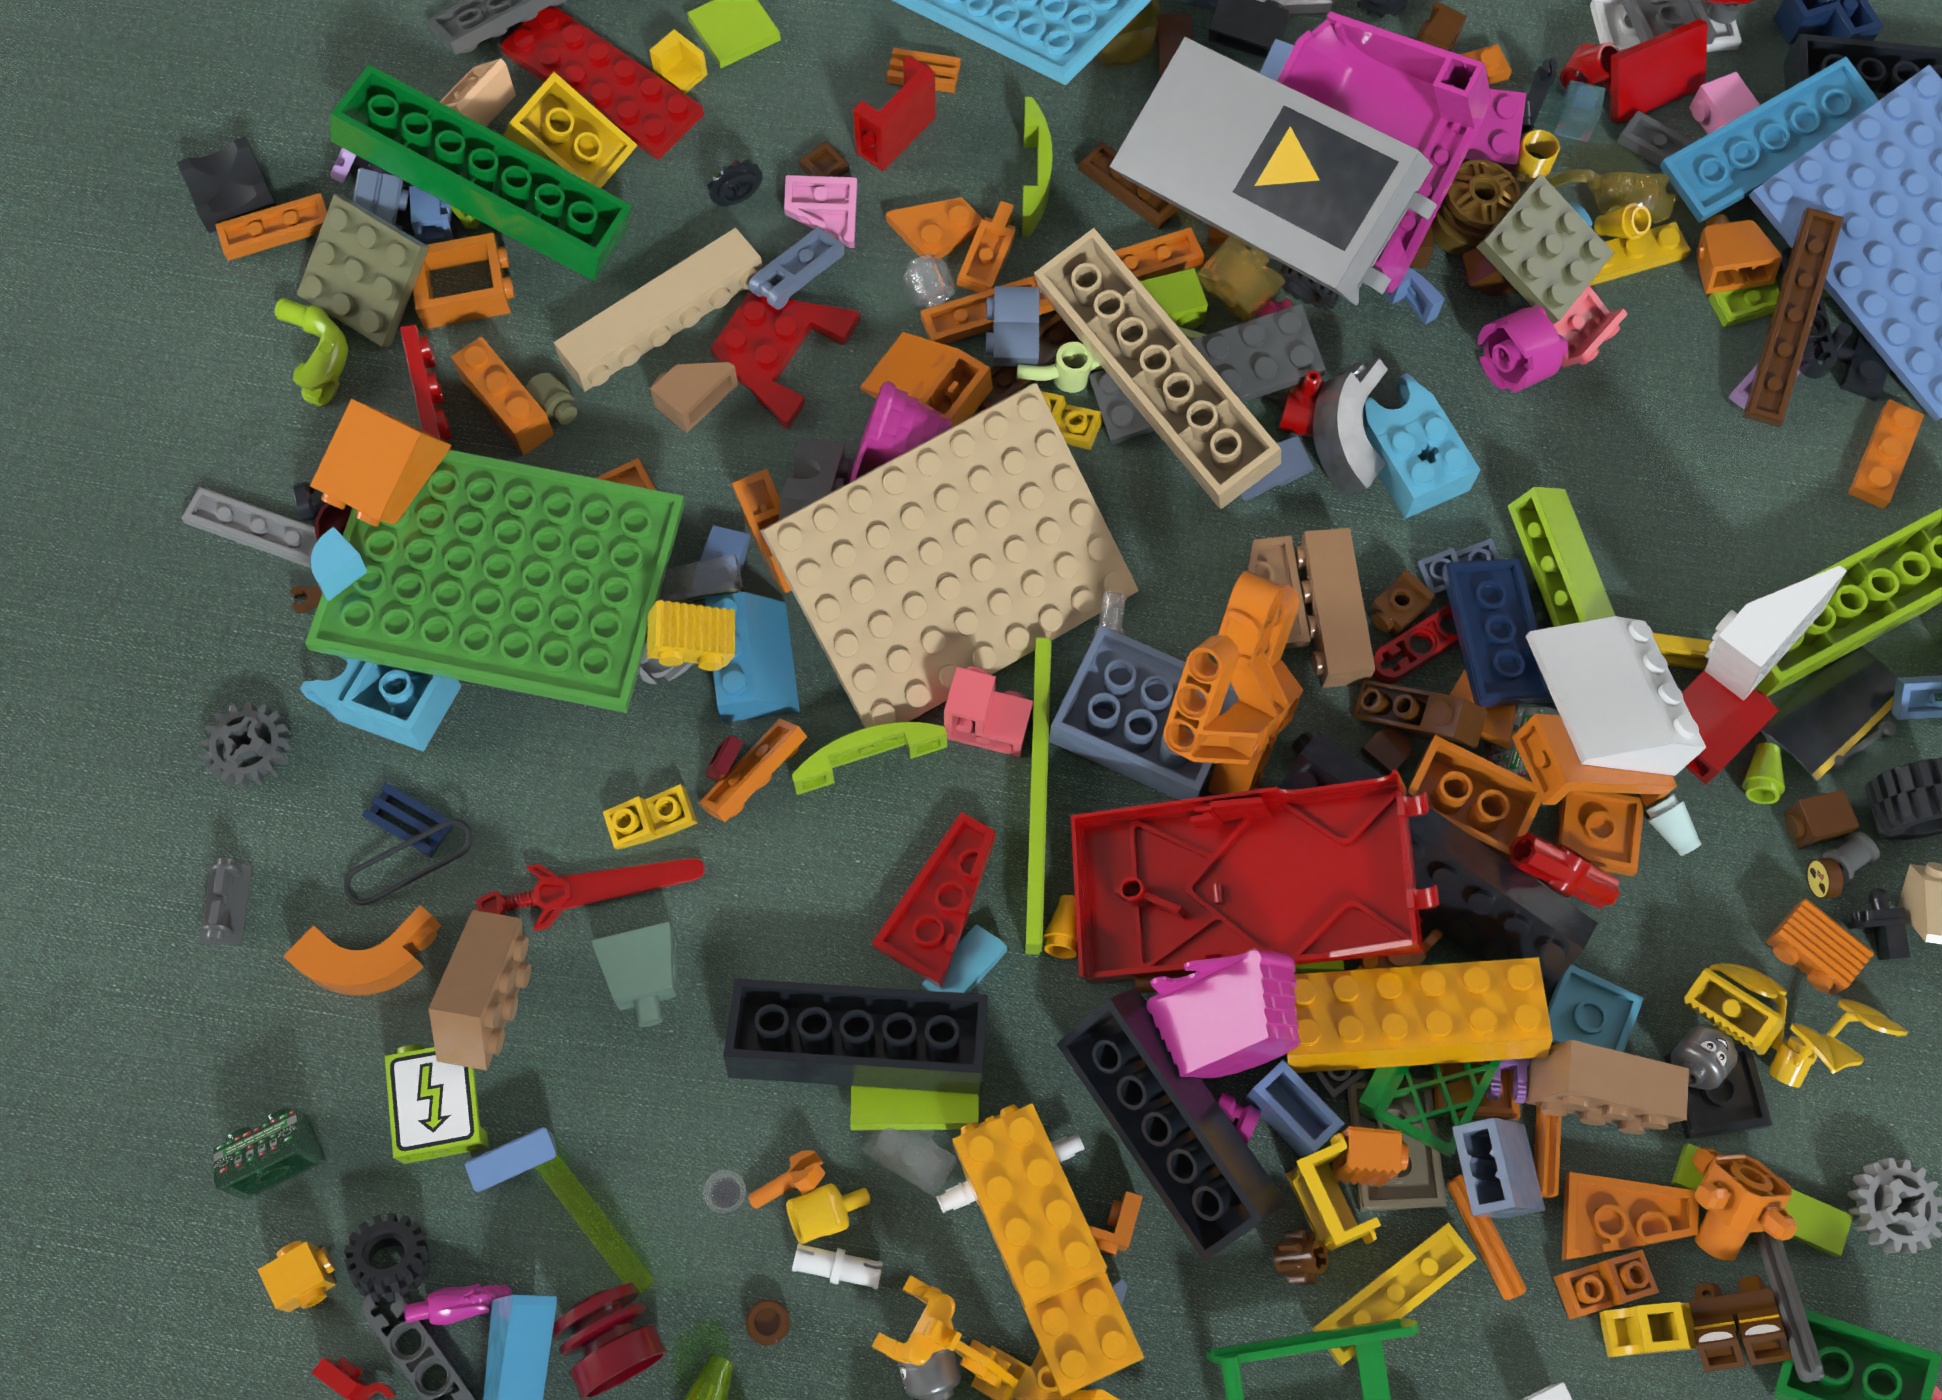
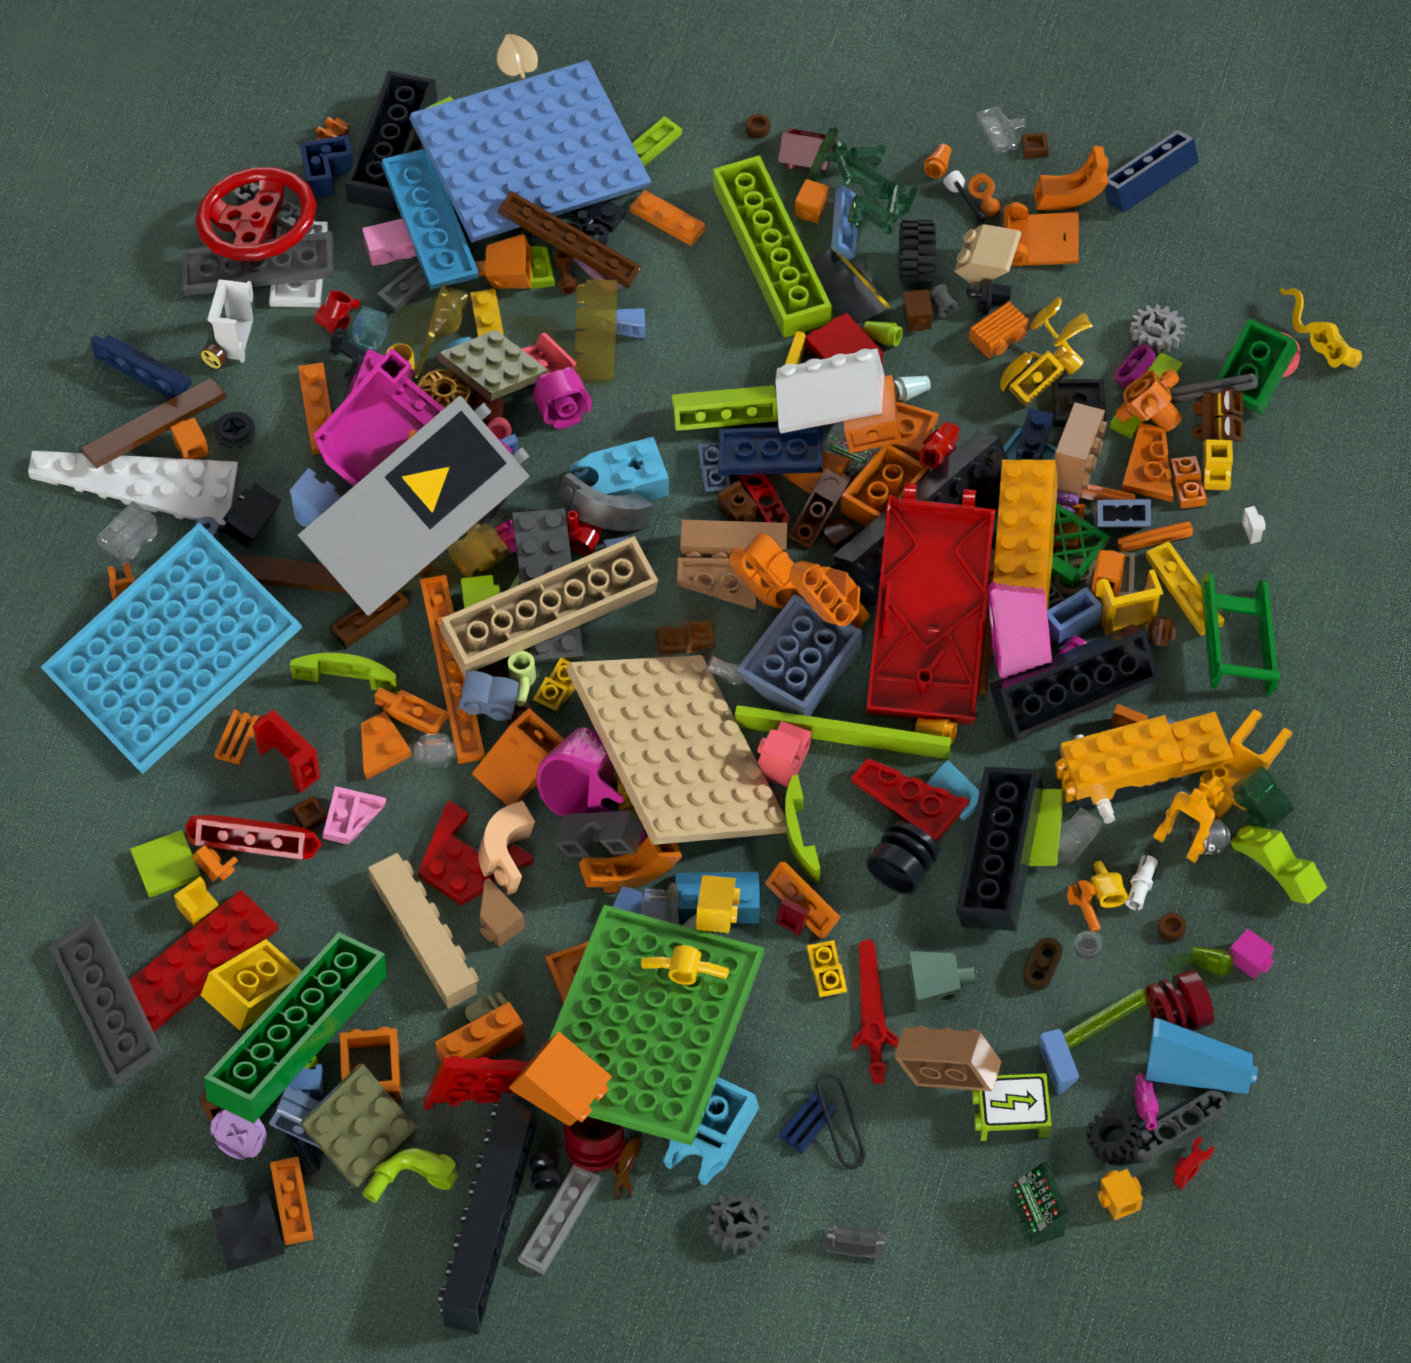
camera: 80 degrees left, 10 degrees down
orange arch [283,905,441,996] -> none
medium azure brick [310,527,367,601] -> none
light nougat slope [440,58,516,127] -> none
black gear [707,159,763,206] -> none
sand blue plate [748,227,844,310] -> none
reddish brown brick [1417,2,1467,52] -> none
yellow cone [1594,203,1651,240] -> none
red tile [1610,19,1708,124] -> none
flat silver head [1671,1026,1738,1090] -> none
white slope [1705,565,1847,701] -> none
tile [1807,857,1844,899] -> none
none -> red brick [185,815,322,860]
none -> orange bracket [192,845,238,882]
none -> orange piece [315,117,350,140]
none -> black brick [438,1092,538,1334]
none -> light nougat arch [478,801,535,895]
none -> coral tile [486,417,512,440]
none -> reddish brown bar [554,249,577,295]
none -> clear yellow windscreen [574,280,618,381]
none -> medium blue slope [594,308,646,338]
none -> yellow piece [641,945,729,985]
none -> clear orange slope [655,621,715,655]
none -> black wheel [866,821,940,895]
none -> dark blue hinge [1015,408,1054,460]
none -> dark brown plate [1023,938,1062,991]
none -> magenta plate [1113,344,1156,388]

